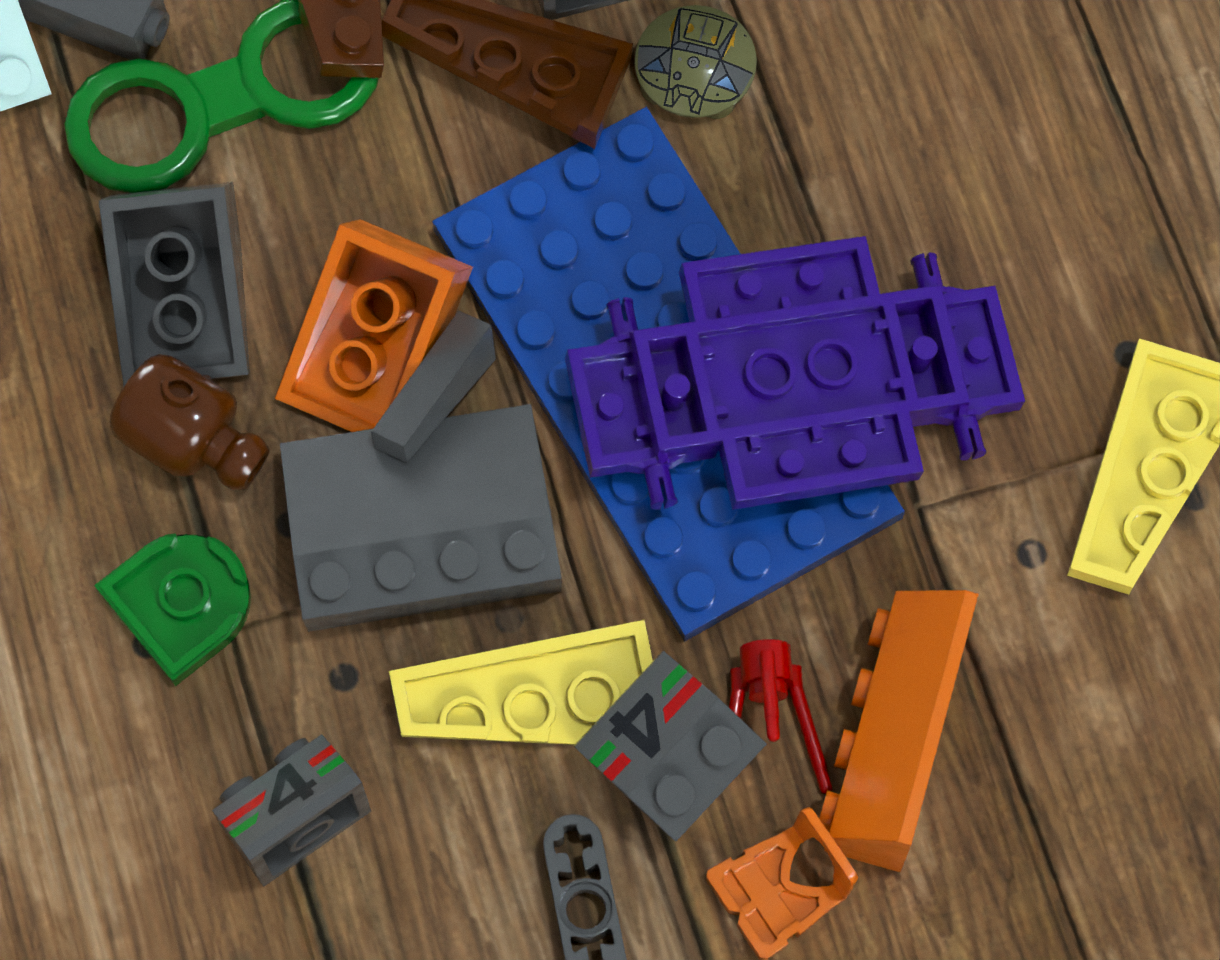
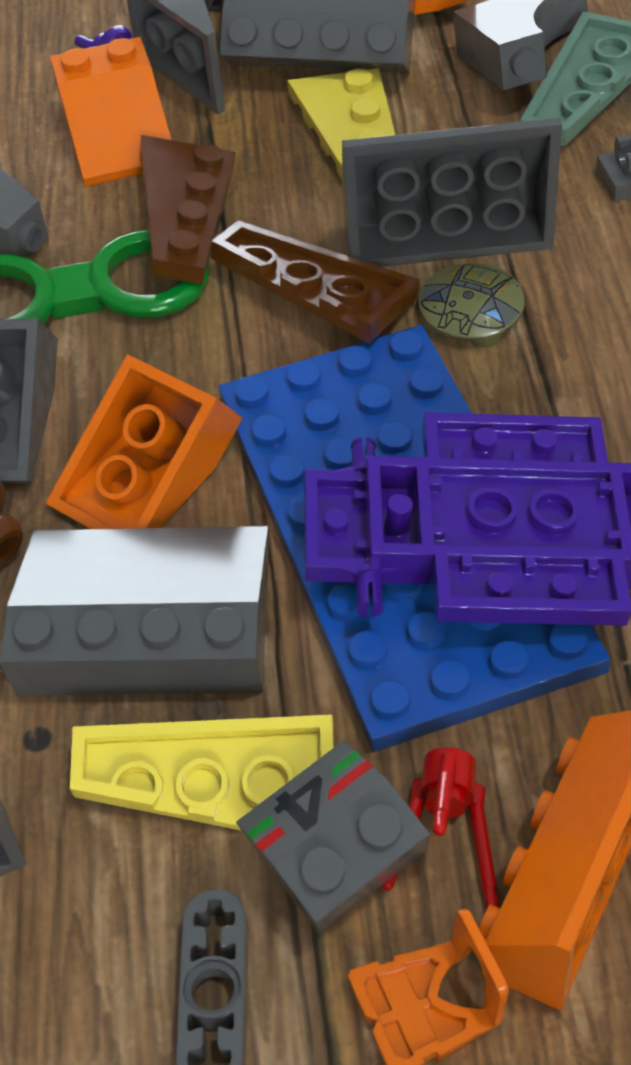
camera: 15 degrees right, 20 degrees down
dark grey piece [371,311,496,463] -> none

